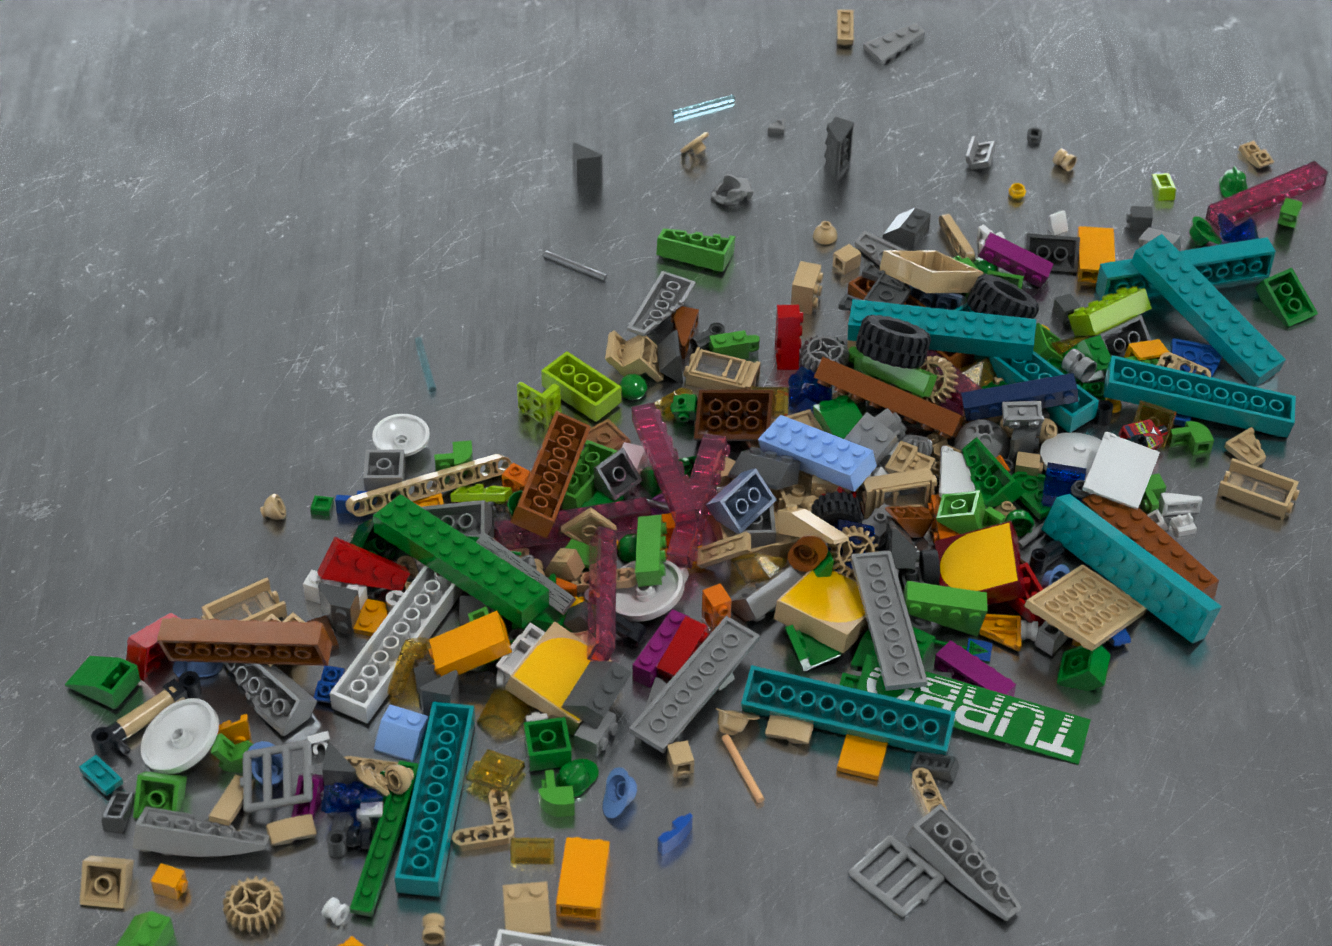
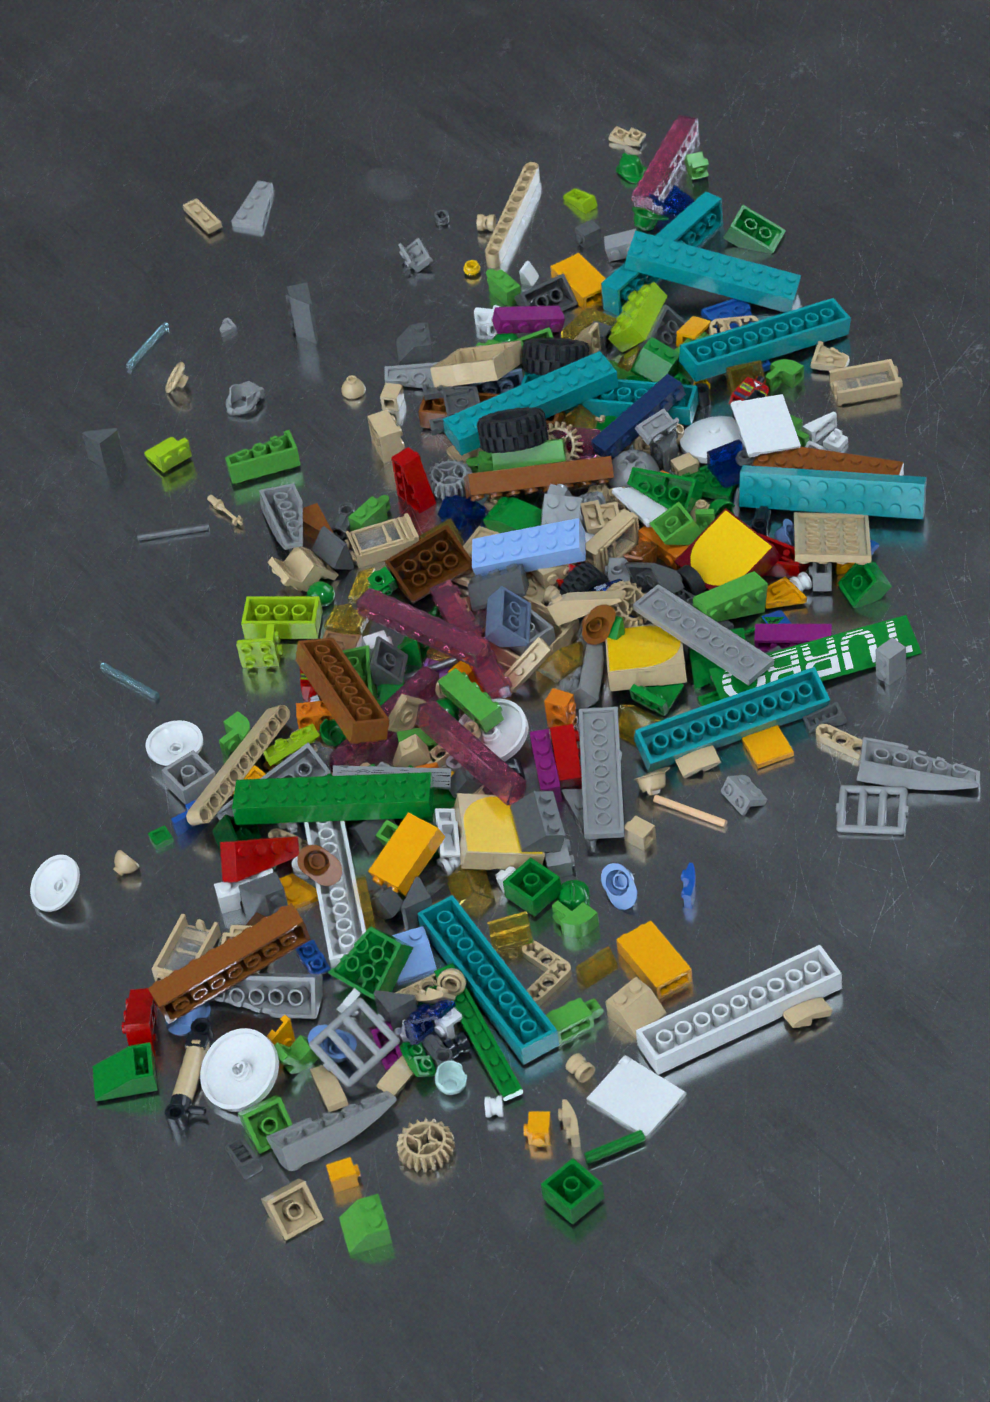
camera: 30 degrees left, 0 degrees up
teal plate [79,755,124,796] -> none
tan beam [939,214,975,262] -> none
light grey wheel [1061,349,1097,383] -> none
none -> white dish [30,855,80,912]
none -> lime bracket [145,437,192,473]
none -> tan piece [207,495,243,526]
none -> dark orange piece [297,845,342,886]
none -> clear yellow slope [324,603,373,634]
none -> green wedge [328,926,413,1000]
none -> green slope [399,1041,436,1077]
none -> light aqua hair [435,1060,467,1095]
none -> tan beam [485,162,540,268]
none -> bright green brick [486,269,521,307]
none -> bright green brick [546,997,604,1044]
none -> clear yellow beam [561,308,617,340]
none -> tan slope [574,322,601,355]
none -> clear yellow slope [618,704,662,745]
none -> light grey bracket [721,775,768,815]
none -> light grey brick [875,637,906,685]

